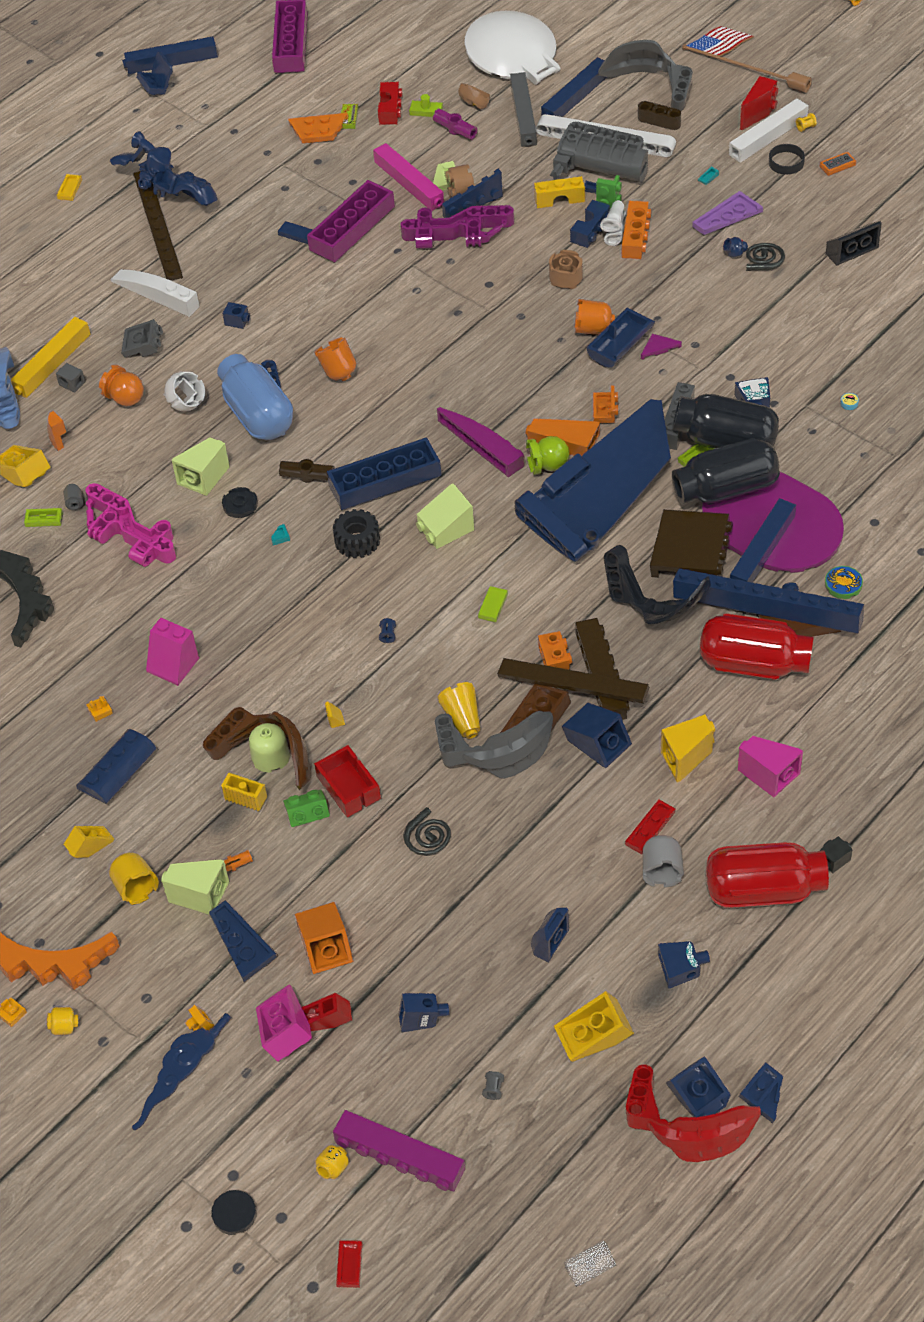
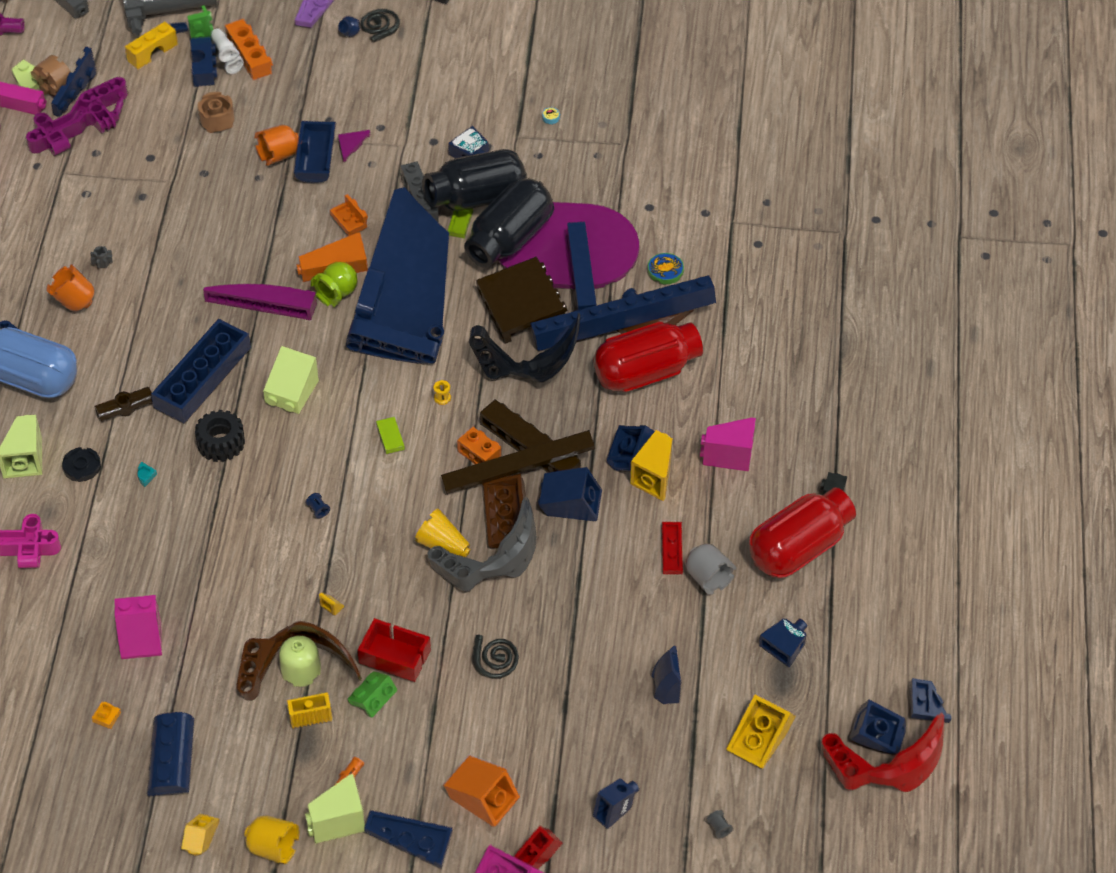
camera: 40 degrees left, 0 degrees up
none -> dark grey gear [90,246,113,268]
none -> yellow bush [433,380,451,405]
none -> dark blue slope [607,425,655,471]

